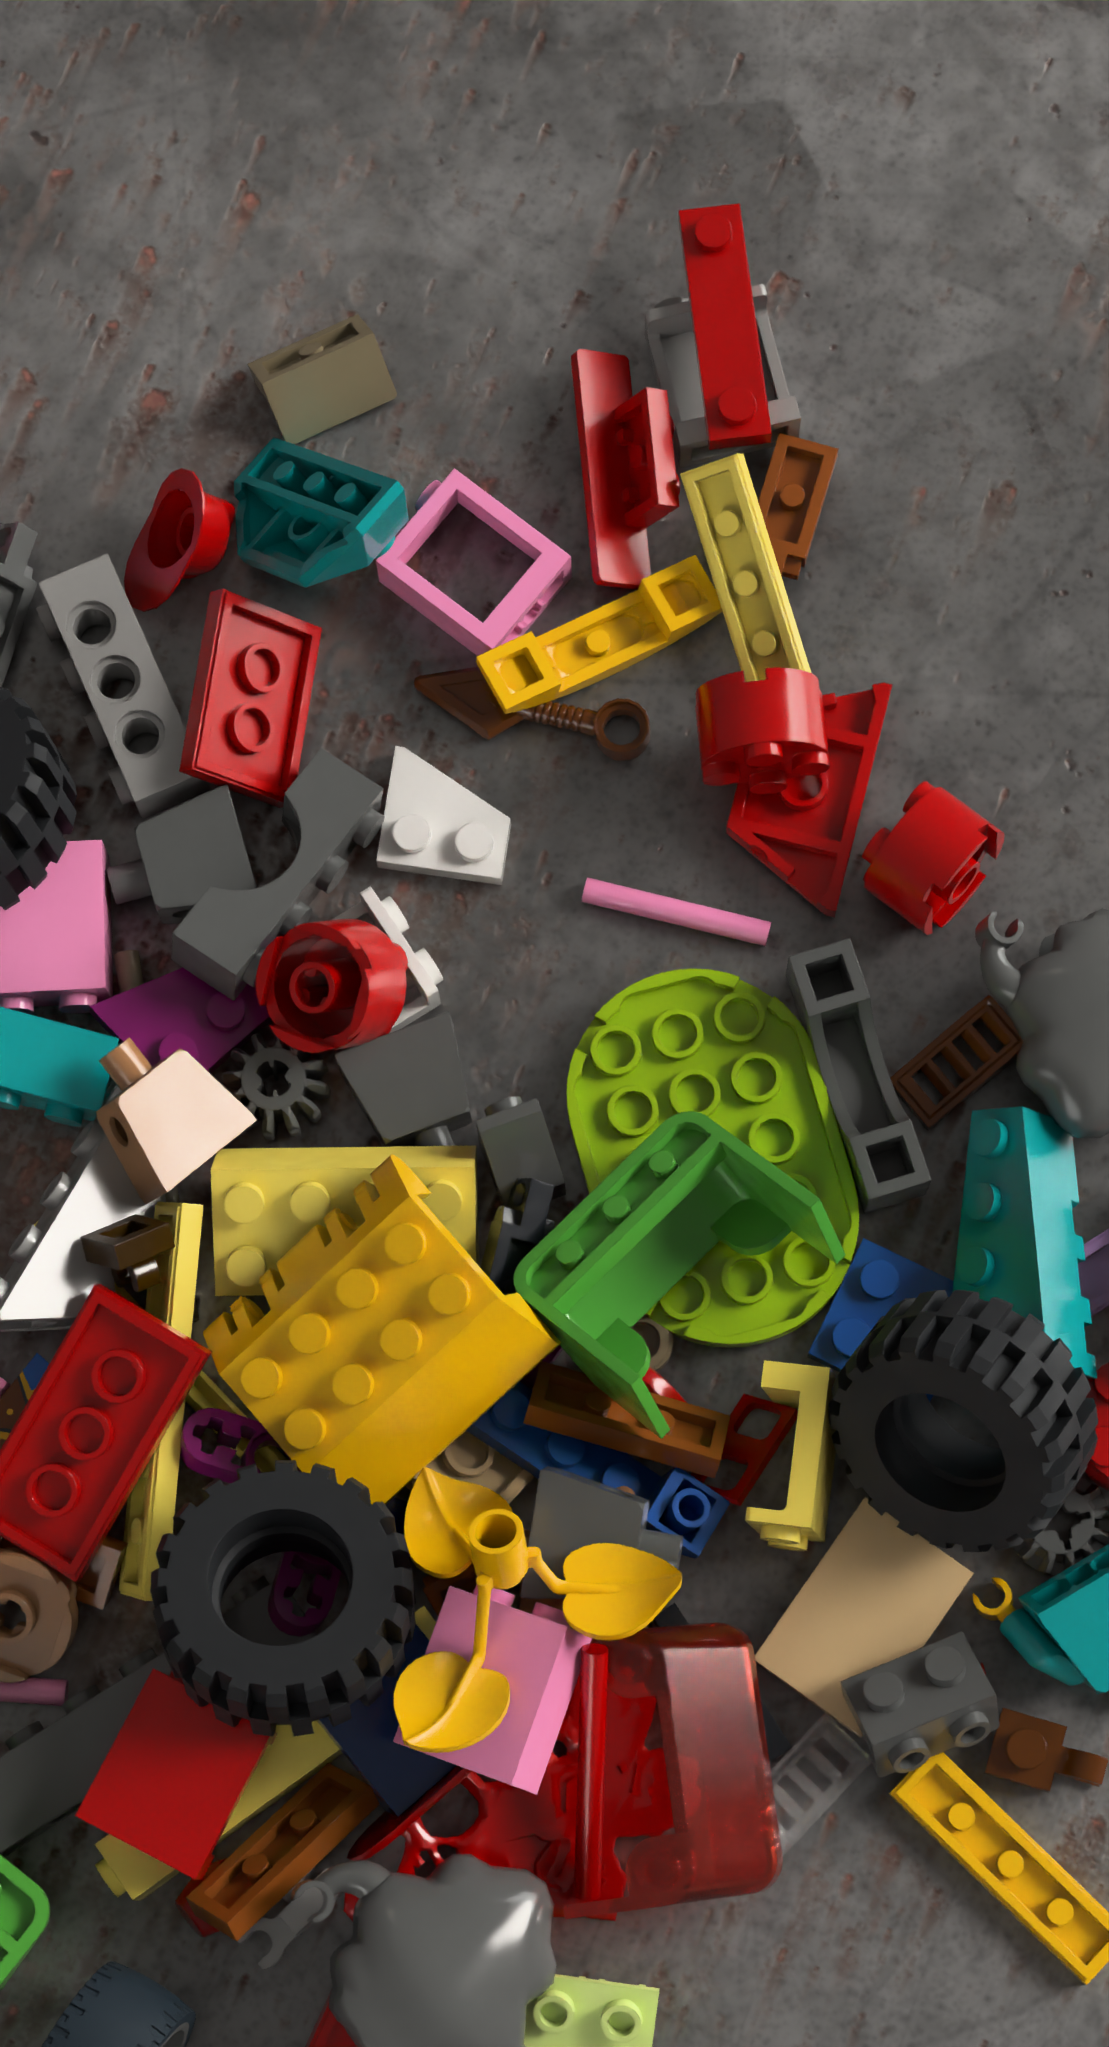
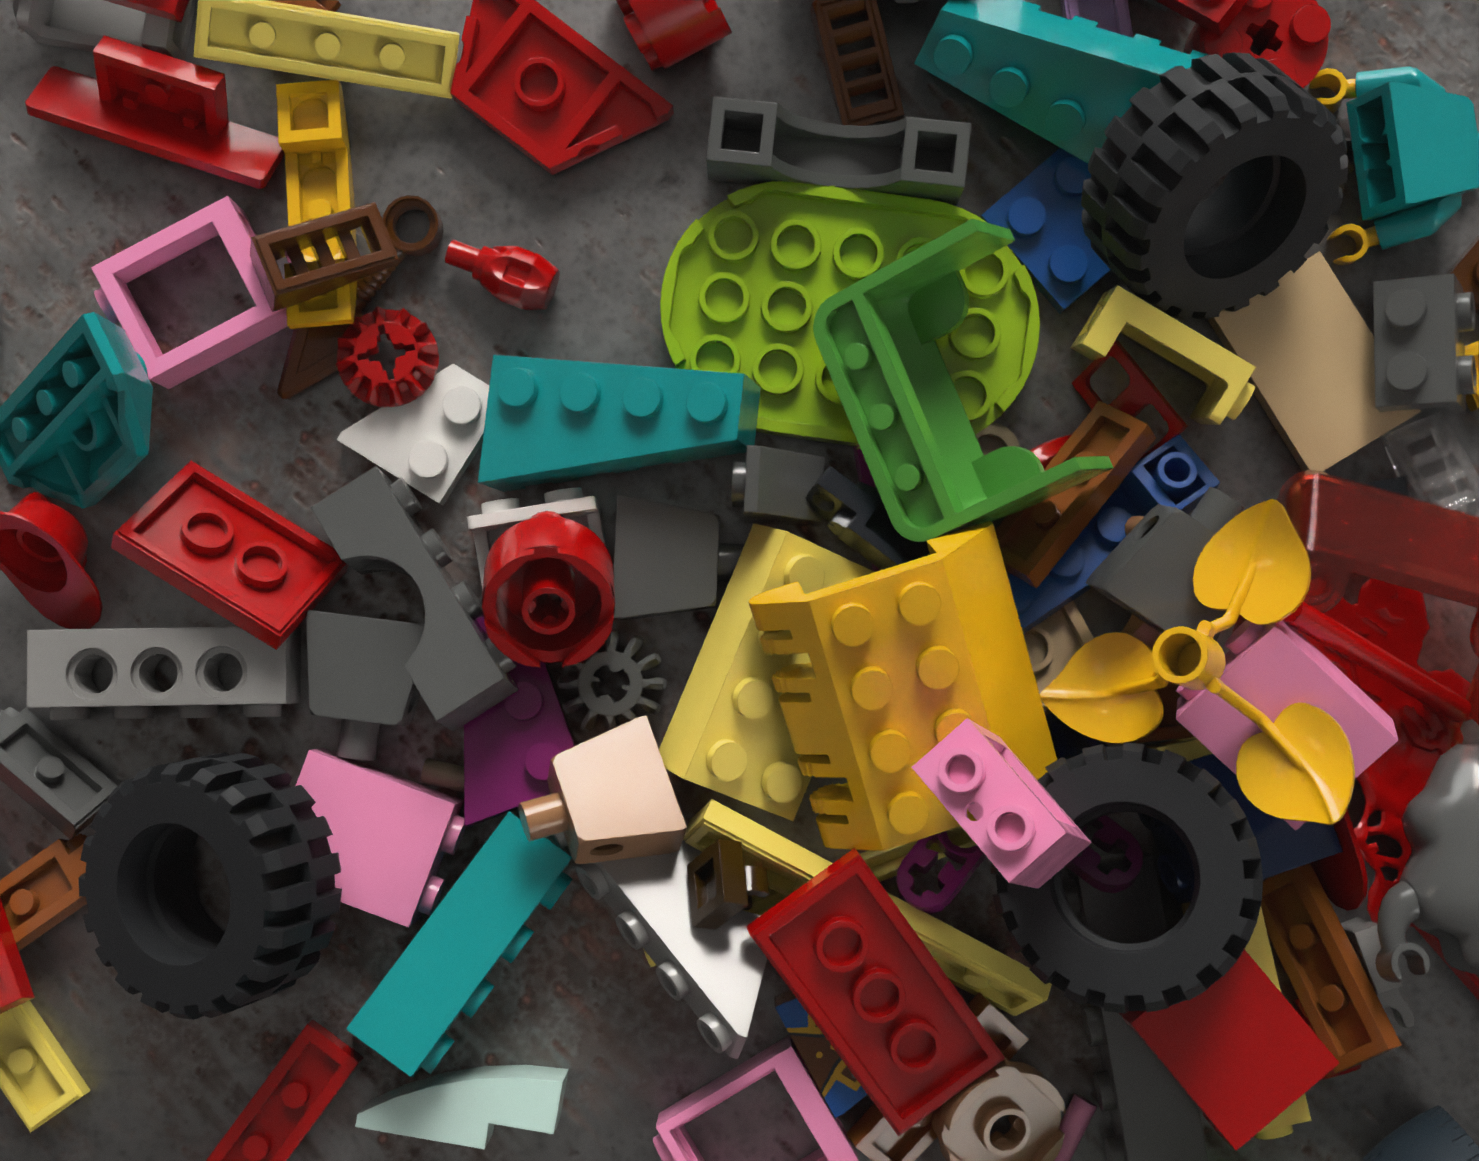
camera: 65 degrees left, 10 degrees up
bright pink bar [581,877,772,947] -> none
red brick [695,667,830,794] -> none
none -> reddish brown slope [250,202,399,312]
none -> red gear [336,306,439,407]
none -> red piece [445,239,560,310]
none -> teal wedge [478,355,761,492]
none -> bright pink window [912,718,1092,889]

